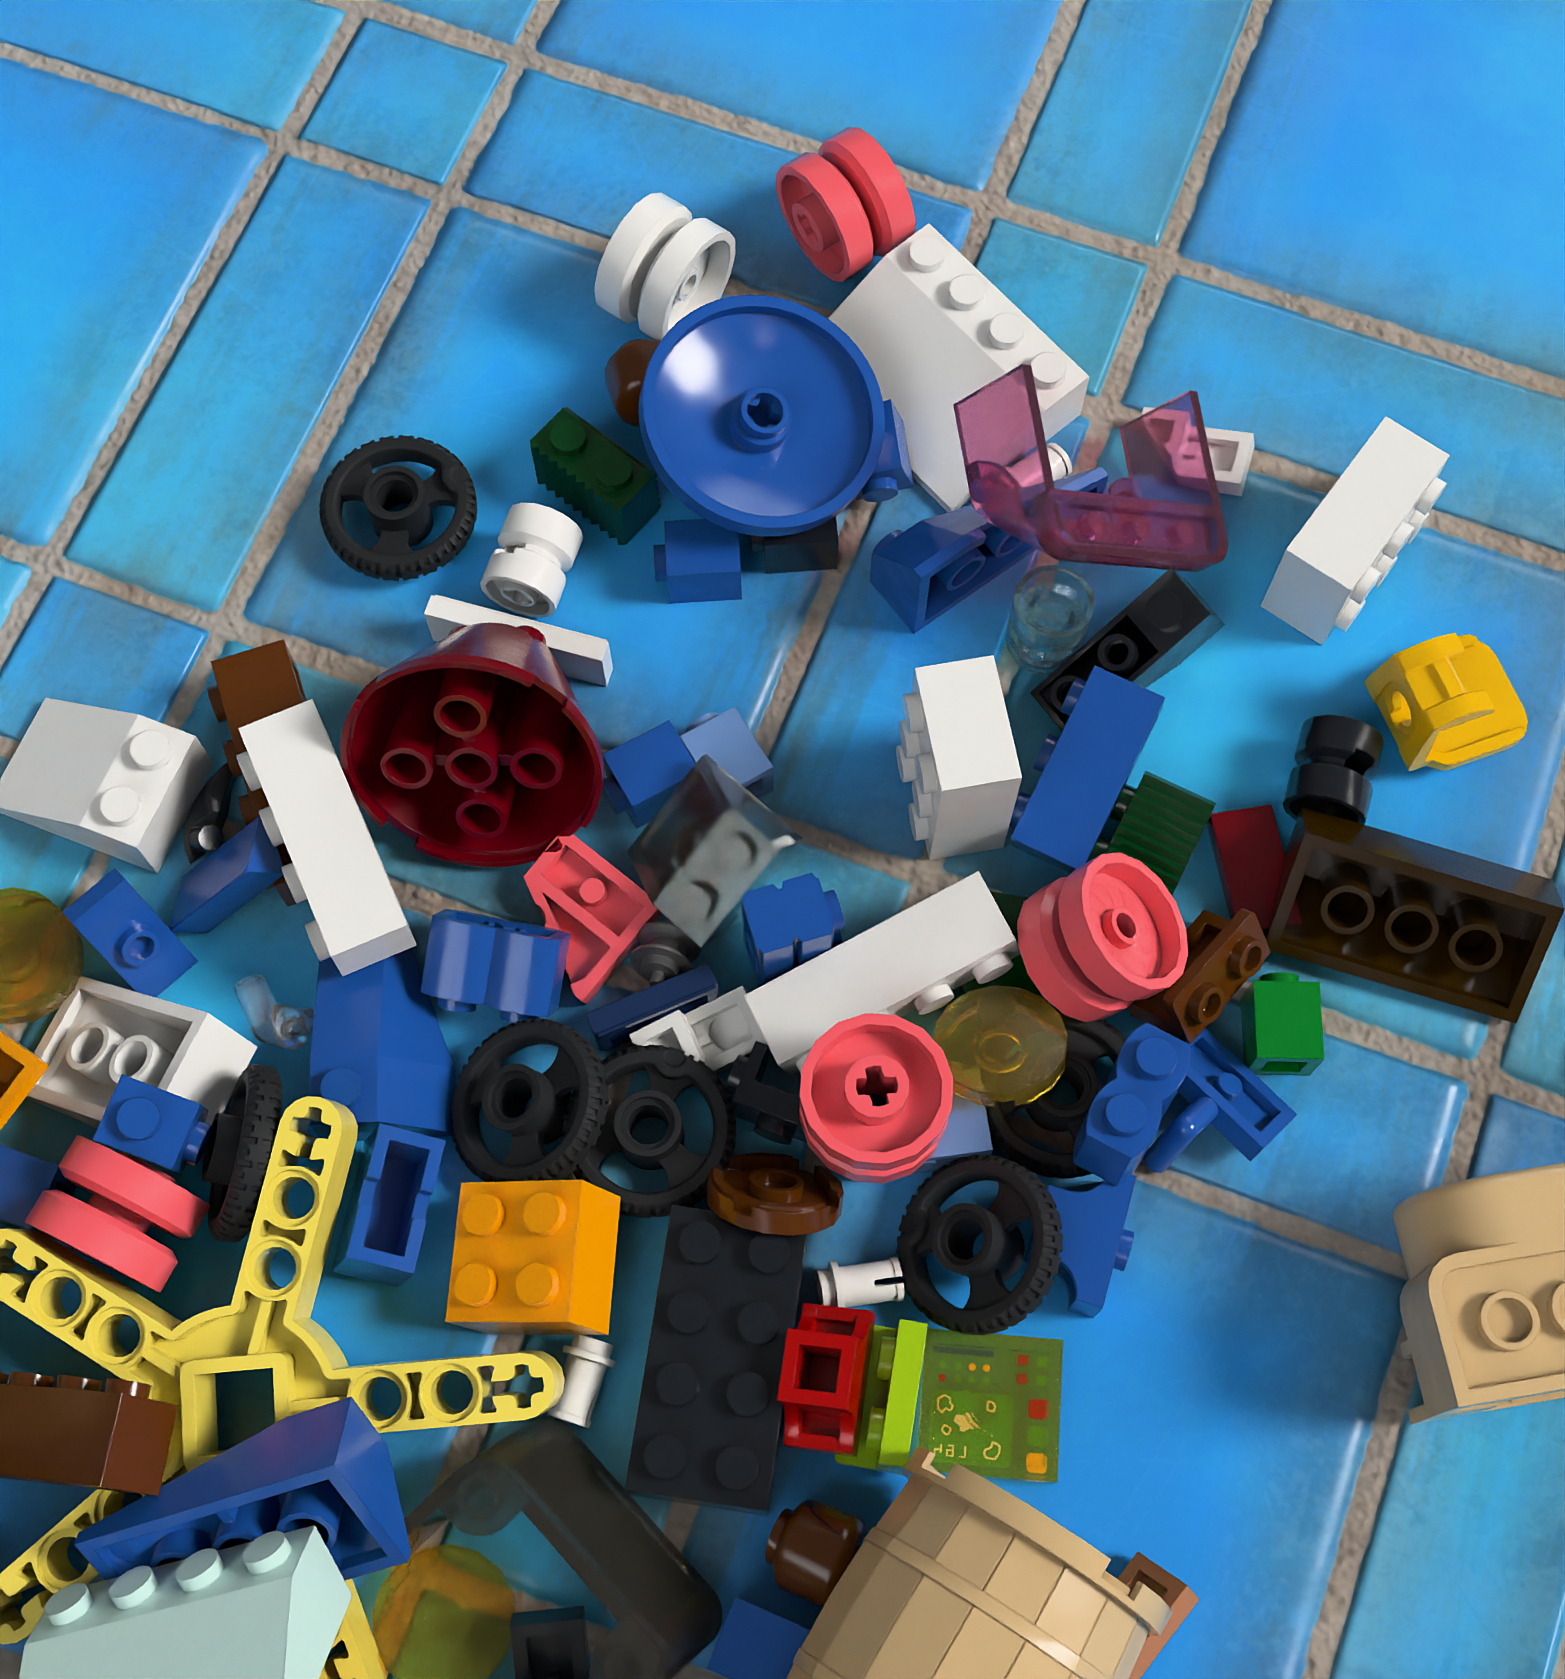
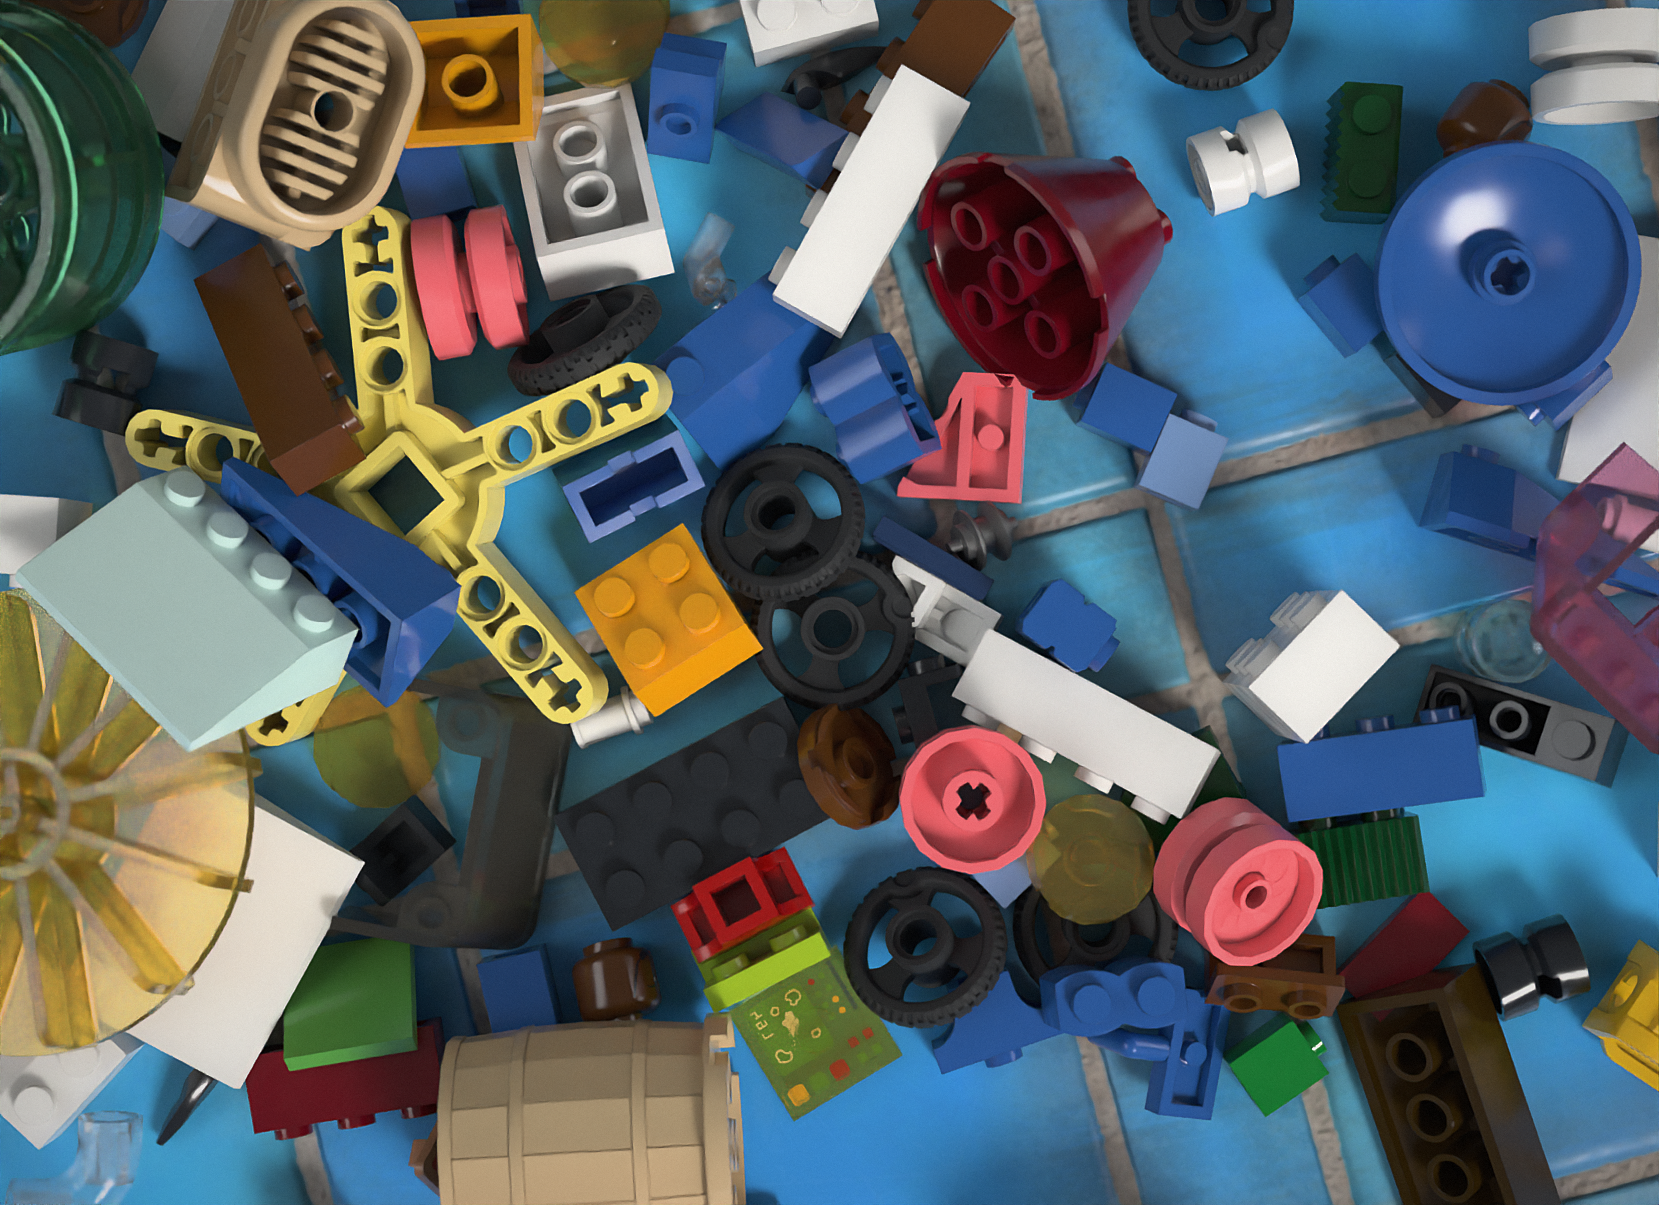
camera: 50 degrees right, 20 degrees up
blue bracket [92,1074,213,1174] -> none
white tile [424,595,613,687] -> none
clear smoke slope [627,754,802,947] -> none
white pin [816,1257,904,1308] -> none

